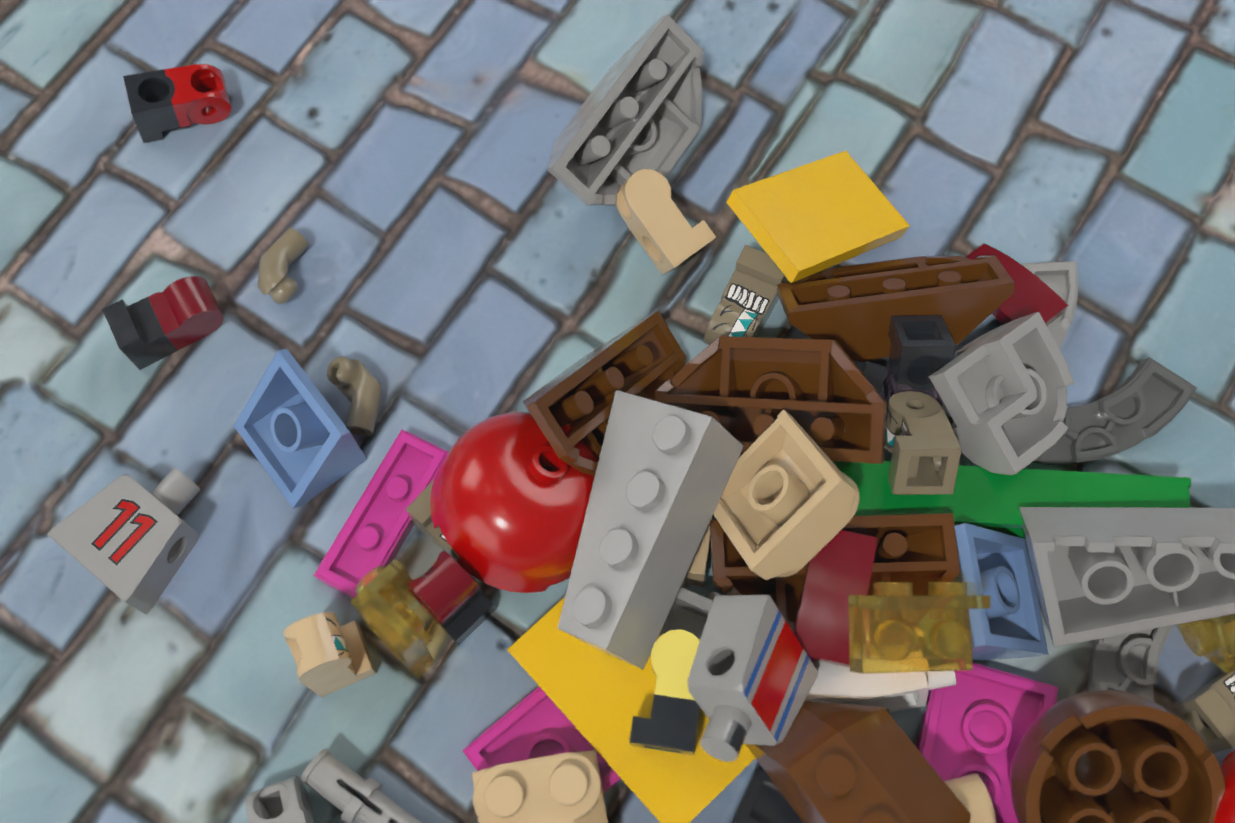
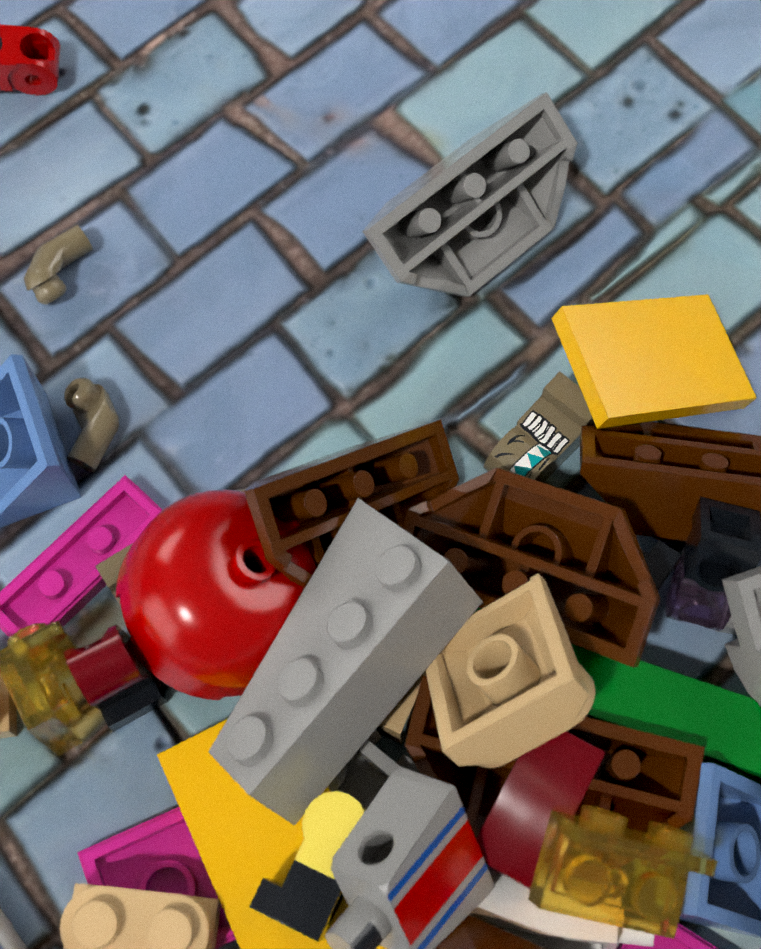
camera: 15 degrees right, 0 degrees up
tan leg [615,169,716,275] -> none
dark tan leg [884,391,962,495] -> none

